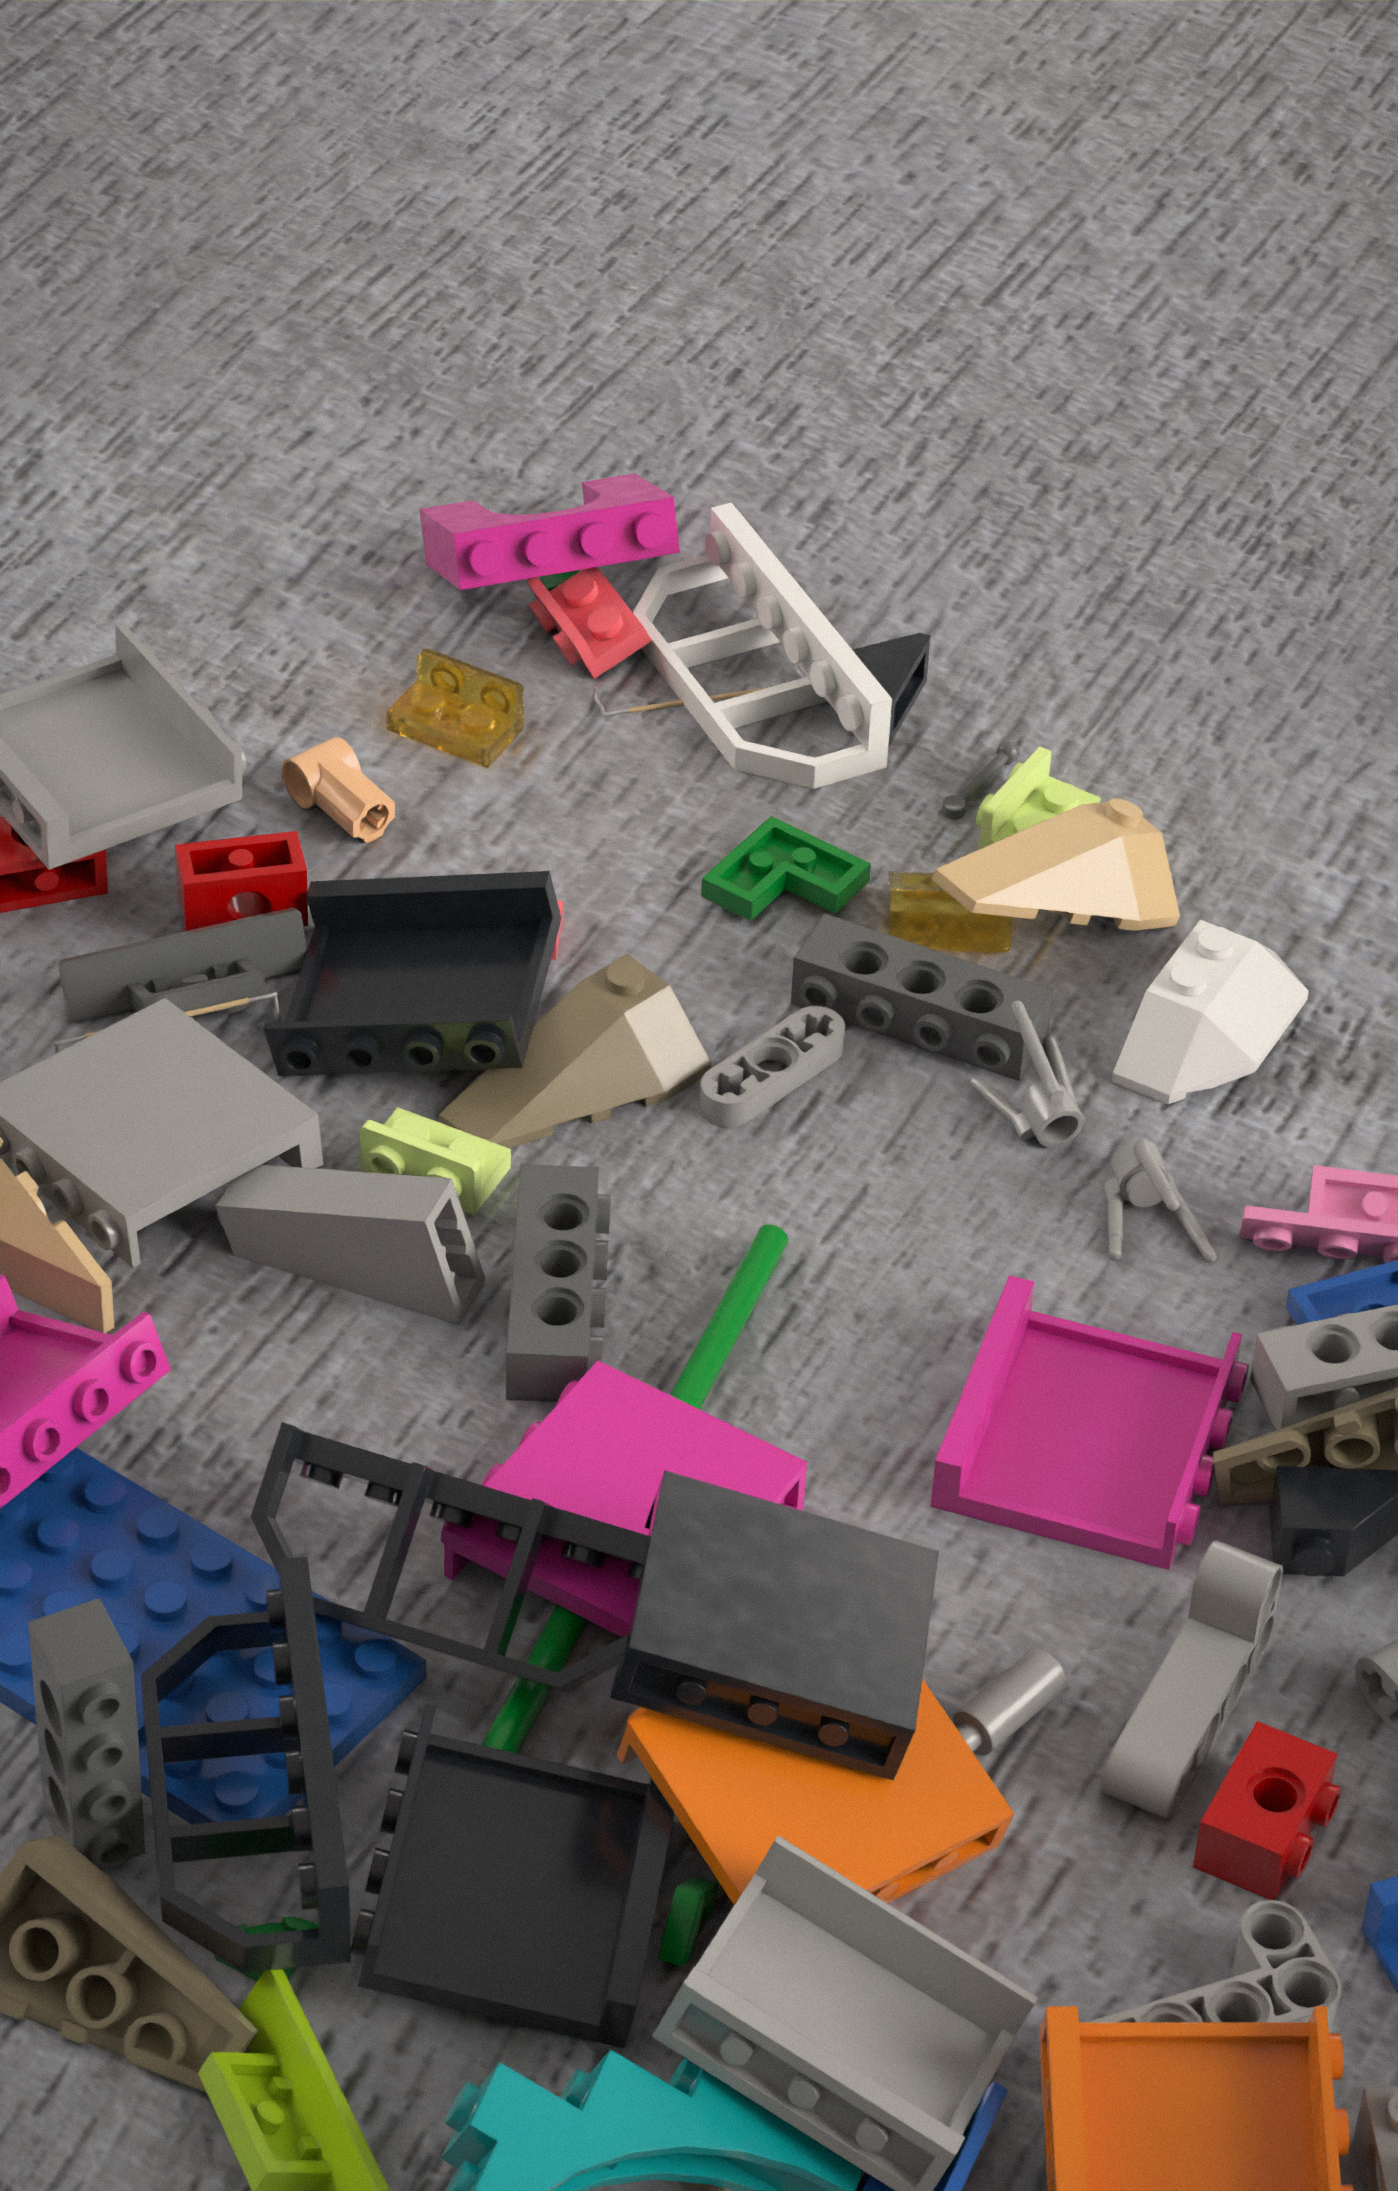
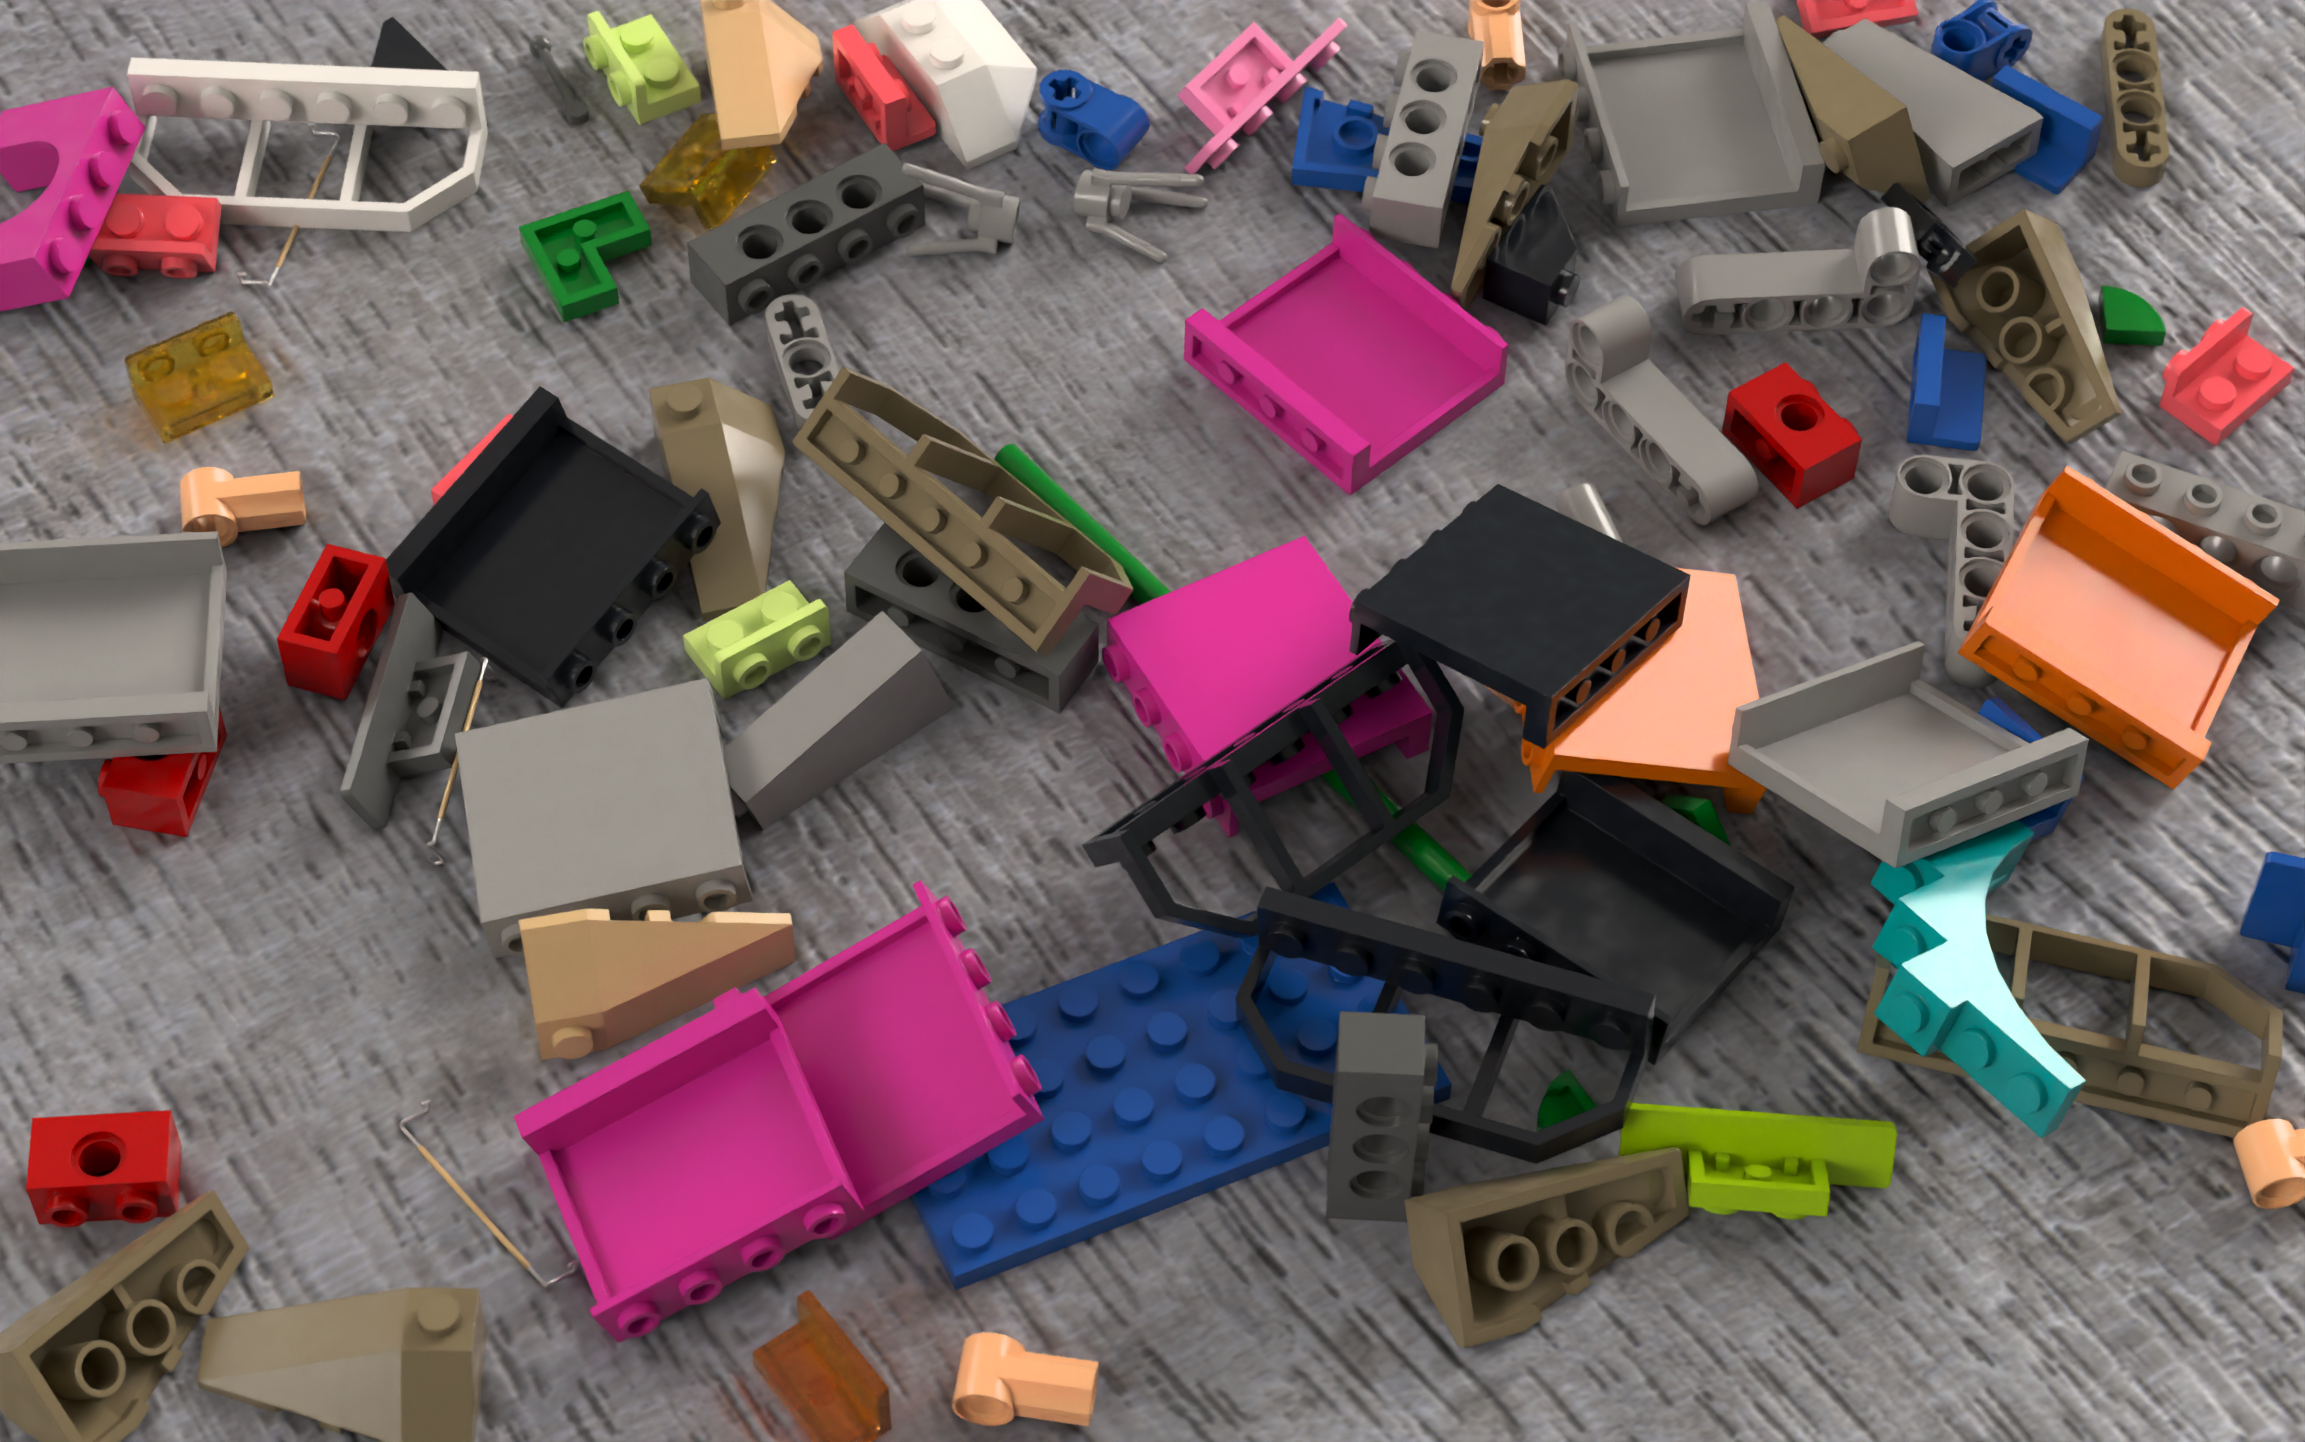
camera: 60 degrees left, 10 degrees up
none -> dark tan plate [792,367,1134,656]
none -> coral bracket [832,24,936,151]
none -> blue piece [1038,70,1150,171]

